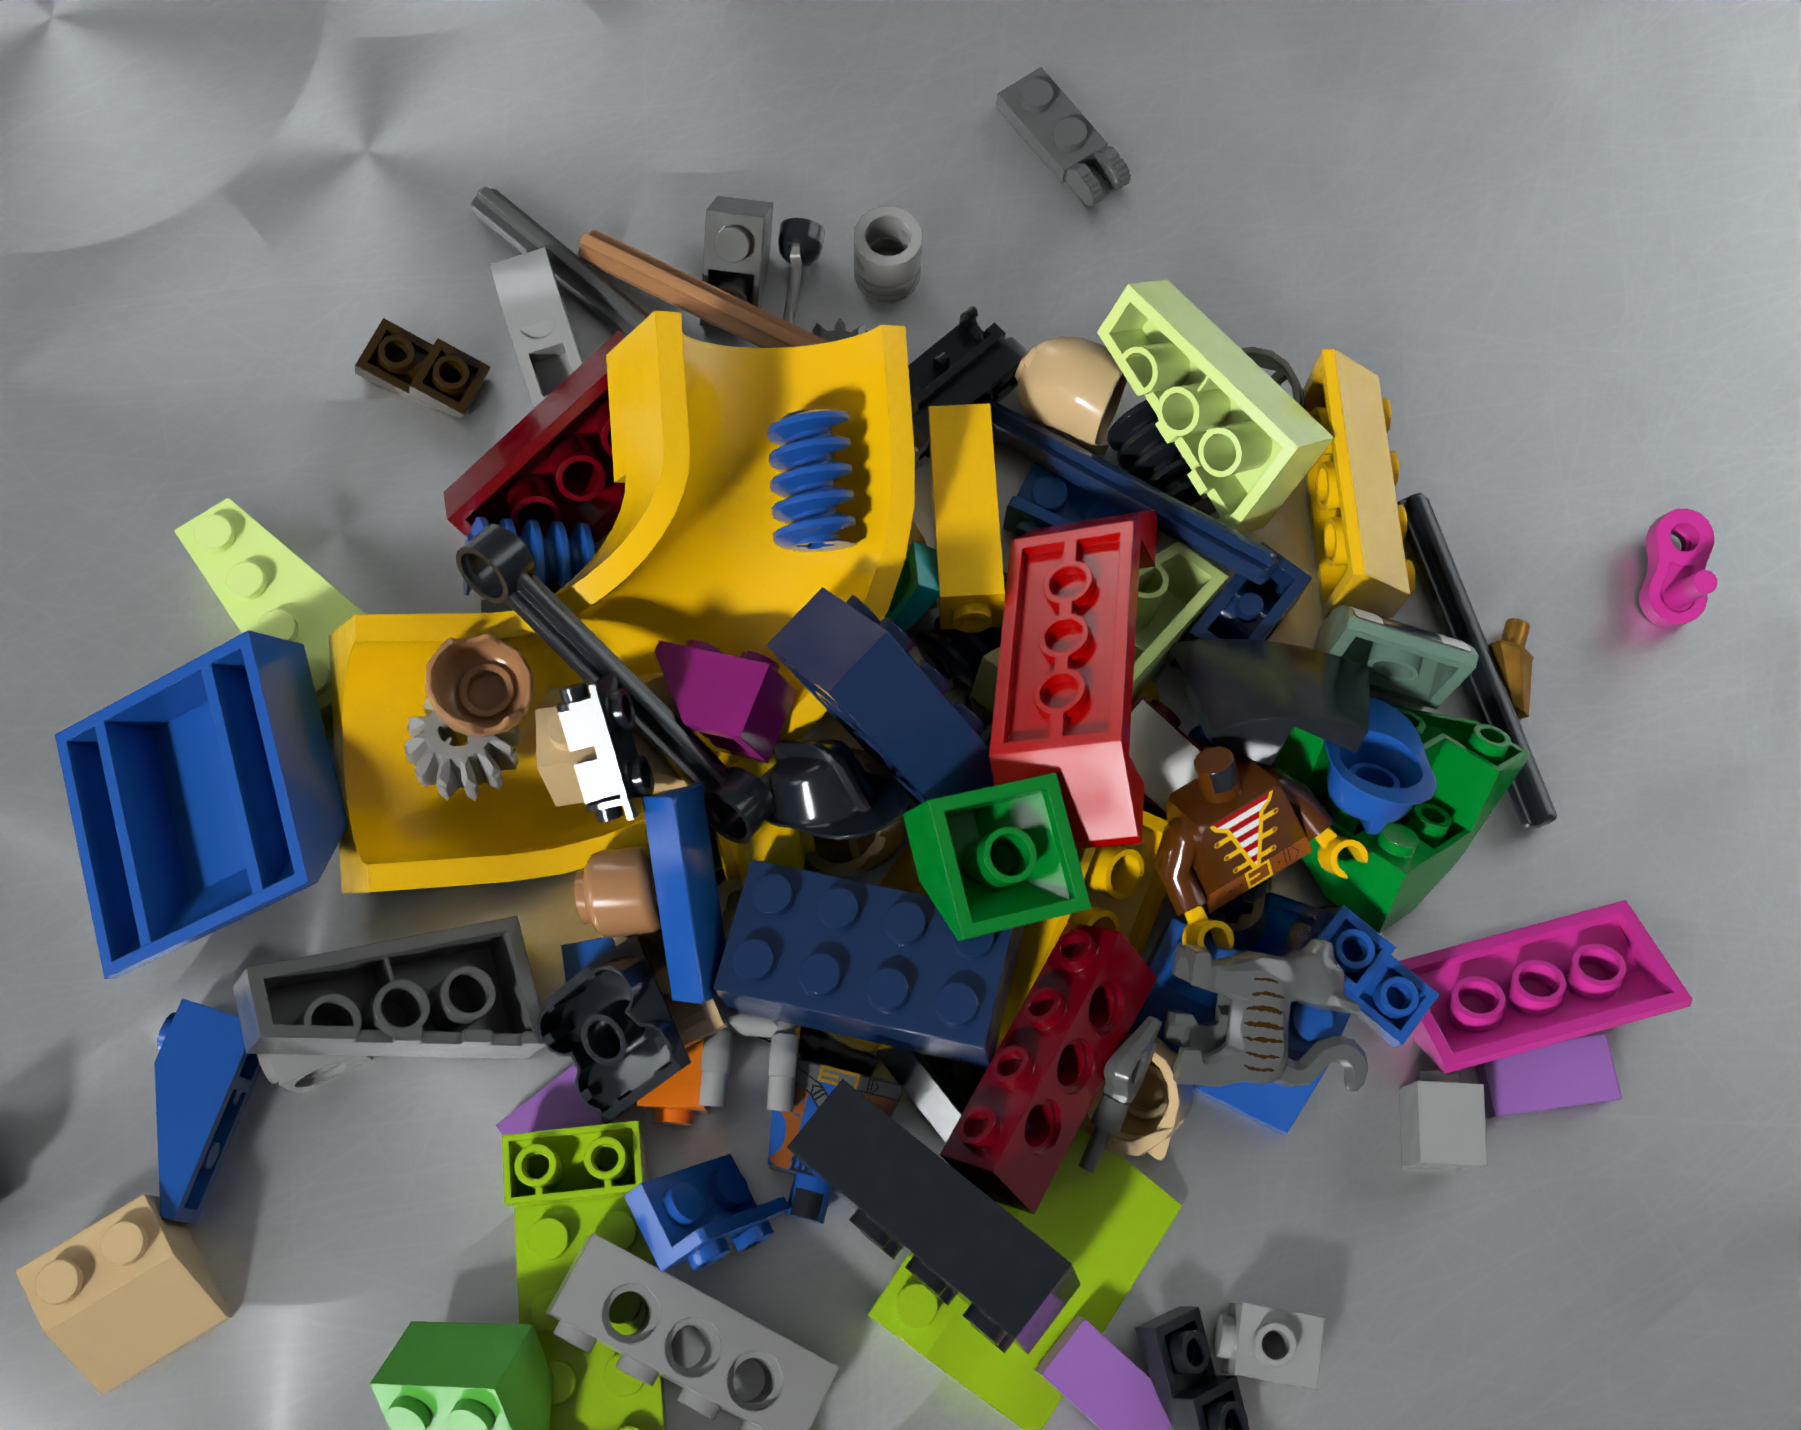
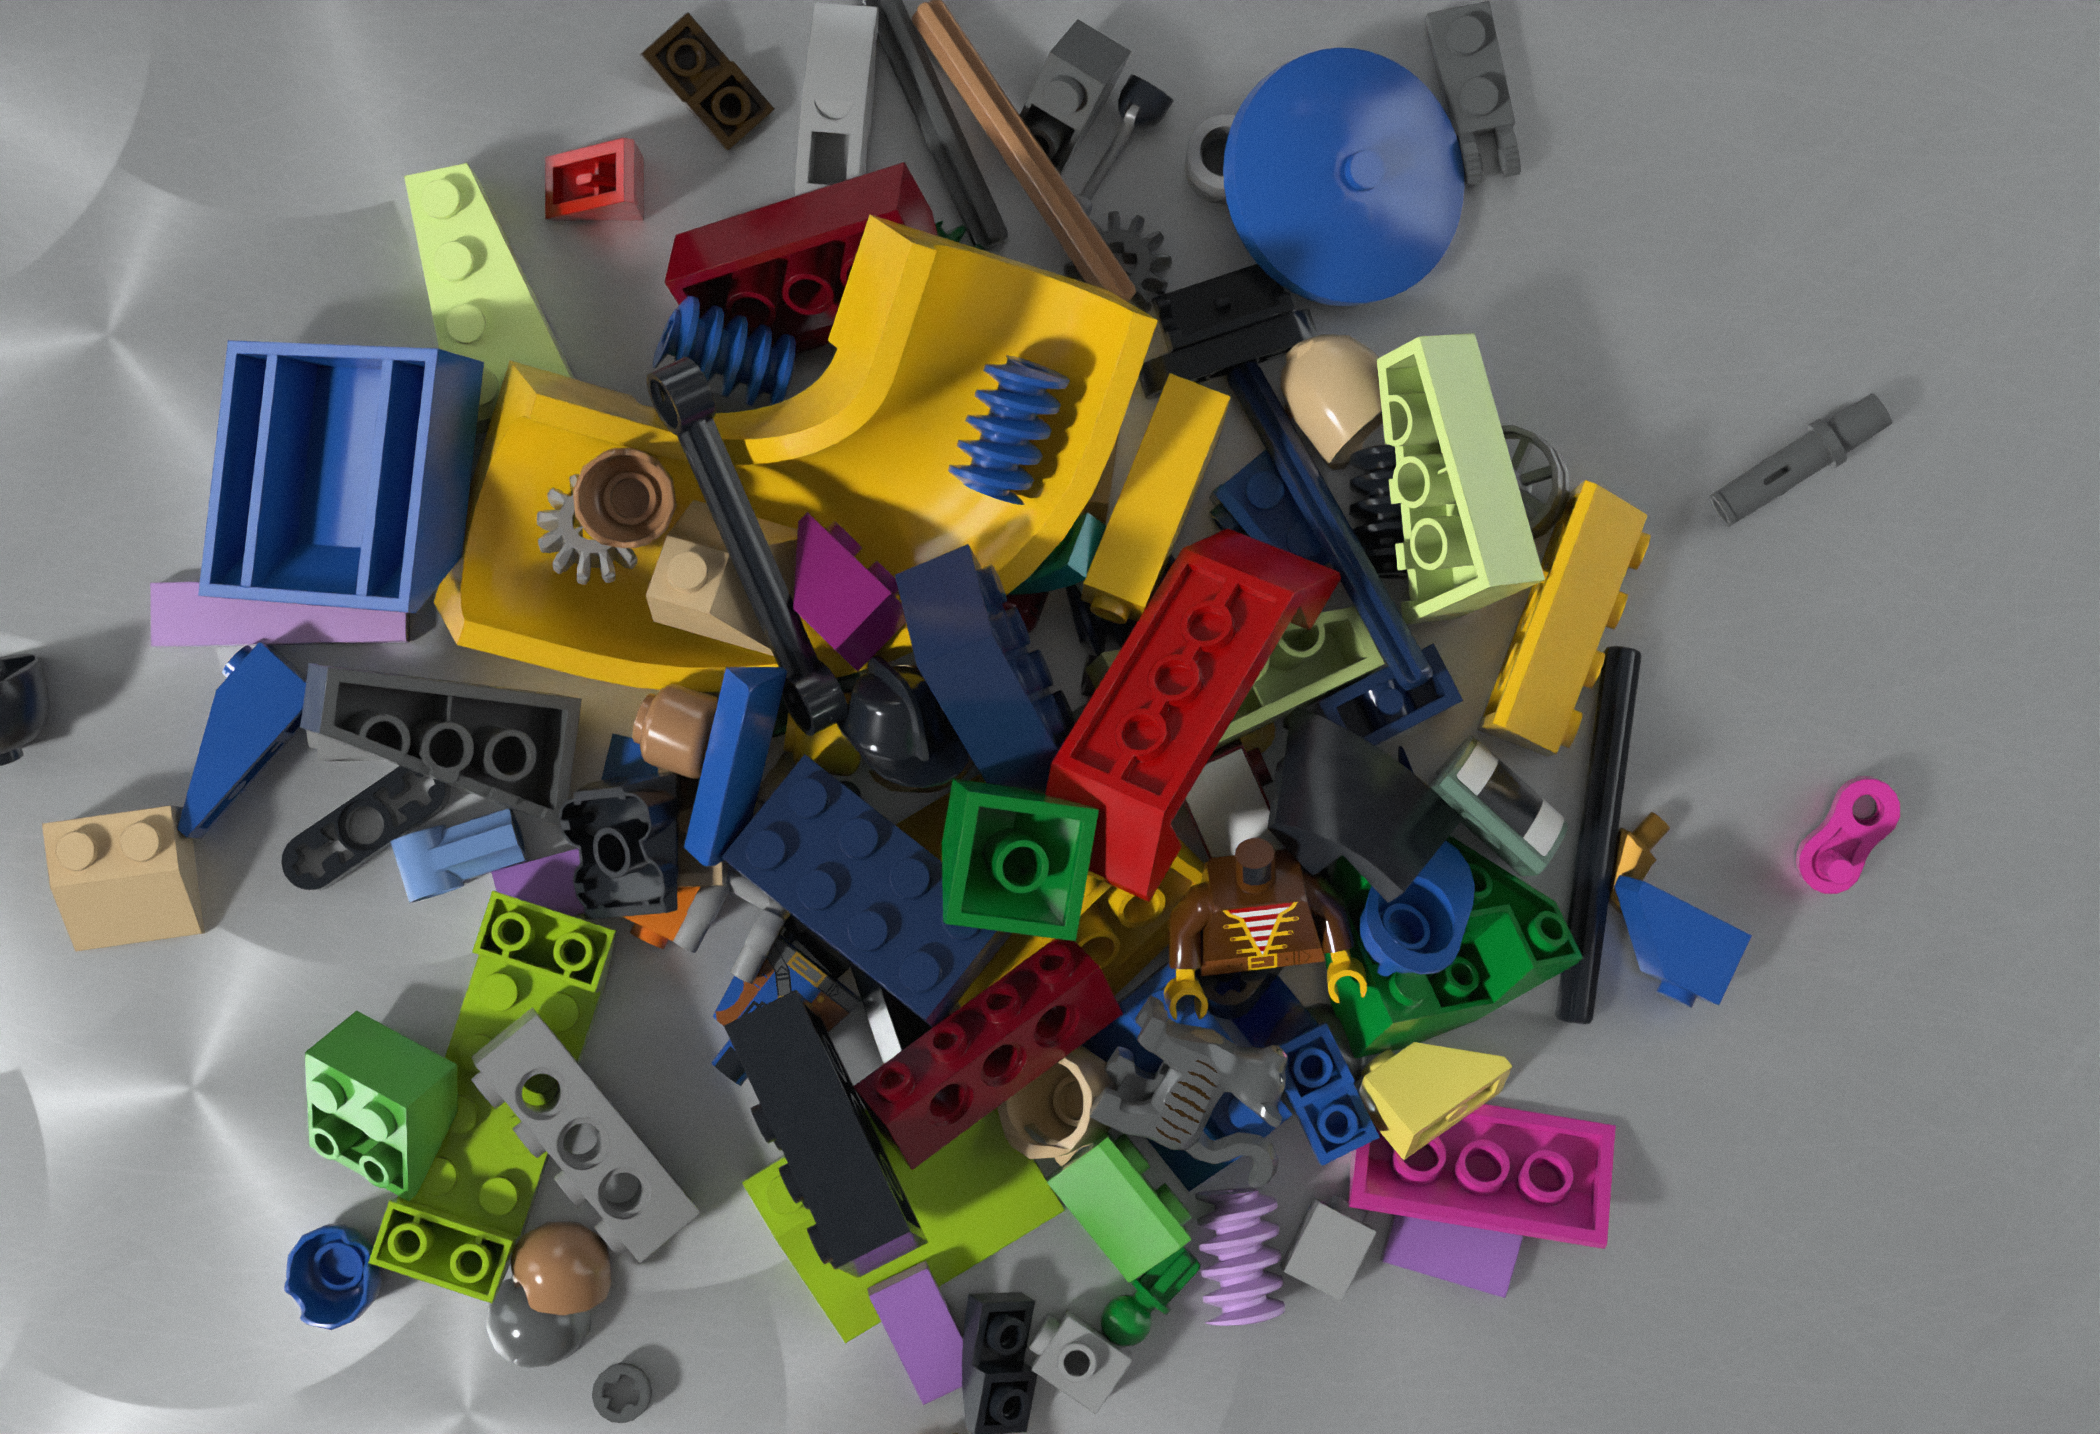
camera: 25 degrees right, 15 degrees up
hinge [556,672,654,823] -> none
blue bracket [624,1153,791,1272] -> none
dark grey hand [1078,1016,1162,1173] -> none
none -> lavender tile [150,582,410,648]
none -> black beam [281,766,451,890]
none -> medium blue piece [390,808,529,903]
none -> red slope [545,138,644,221]
none -> bright green slope [1047,1132,1192,1283]
none -> green axle [1101,1246,1201,1347]
none -> lavender piece [1195,1188,1285,1326]
none -> blue dish [1223,48,1465,306]
none -> light yellow slope [1358,1042,1513,1160]
none -> blue slope [1614,875,1752,1008]
none -> dark grey pin [1709,394,1892,527]

